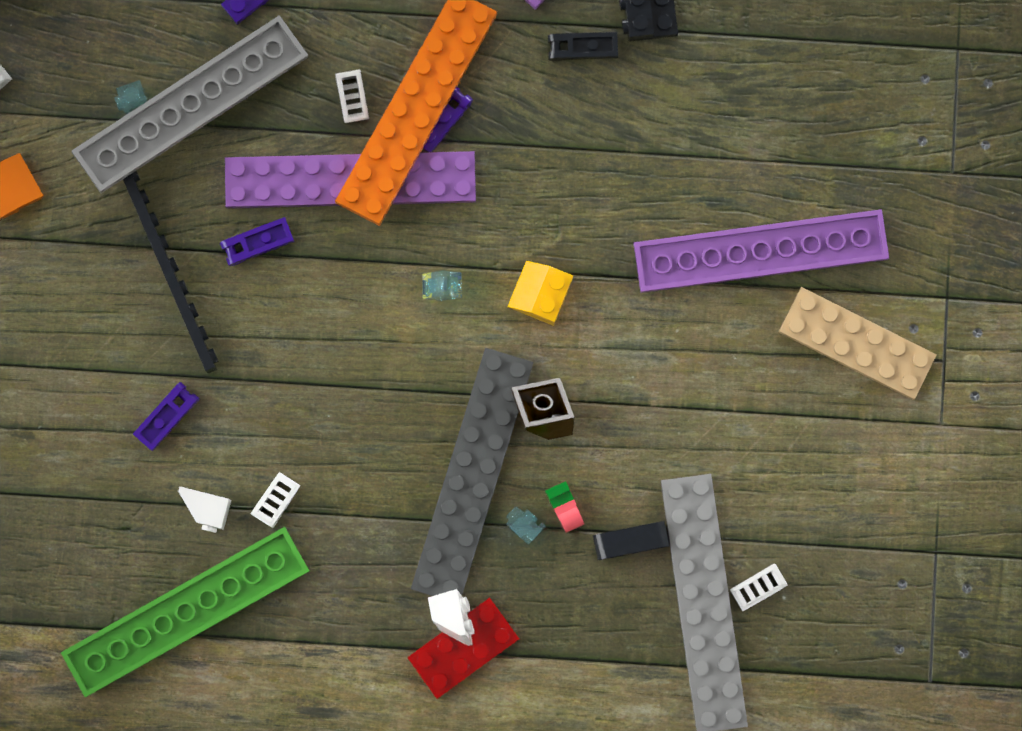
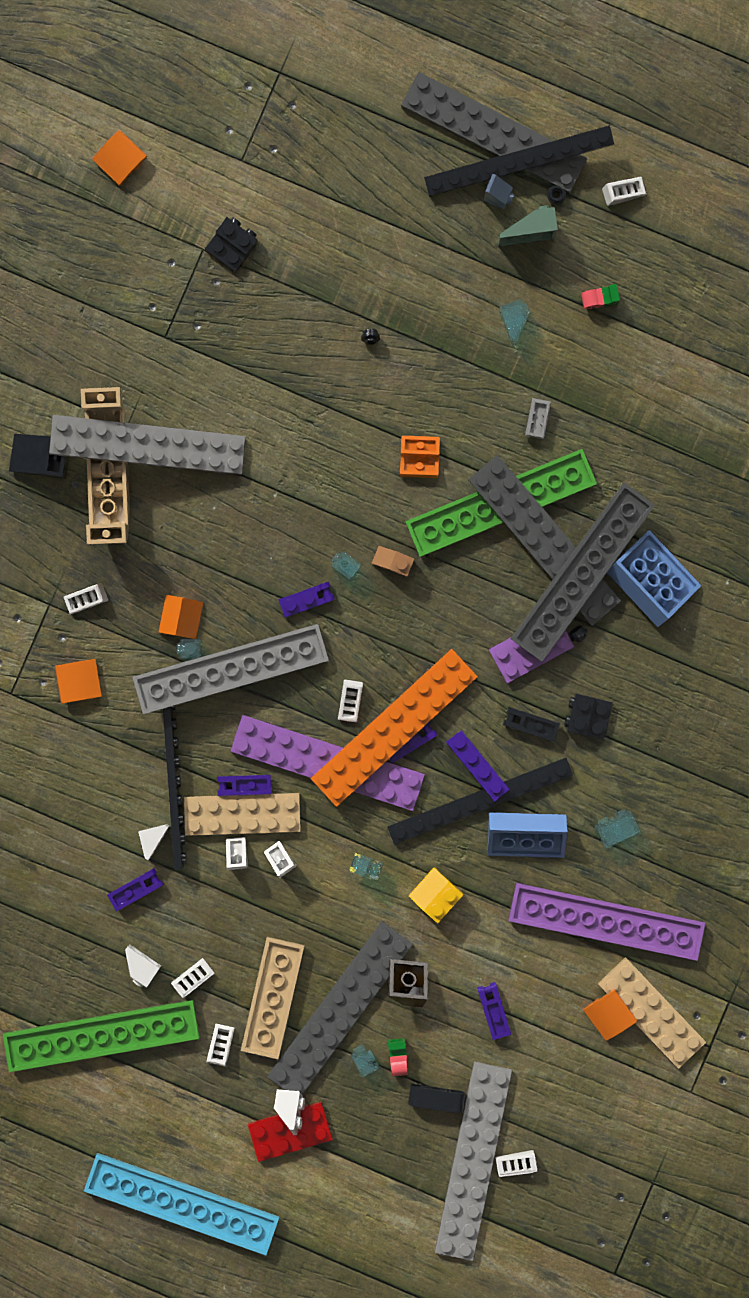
camera: 25 degrees right, 5 degrees up
none -> white slope [139,824,170,860]
none -> orange slope [159,595,204,640]
none -> tan plate [184,793,301,836]
none -> white slope [207,1024,235,1067]
none -> white slope [226,837,248,870]
none -> tan plate [241,937,305,1059]
none -> white slope [264,841,296,878]
none -> black plate [387,757,573,845]
none -> dark purple plate [446,730,510,802]
none -> dark purple plate [477,982,511,1040]
none -> medium blue slope [487,813,567,858]
none -> orange slope [583,989,638,1041]
none -> clear light blue brick [594,809,641,848]

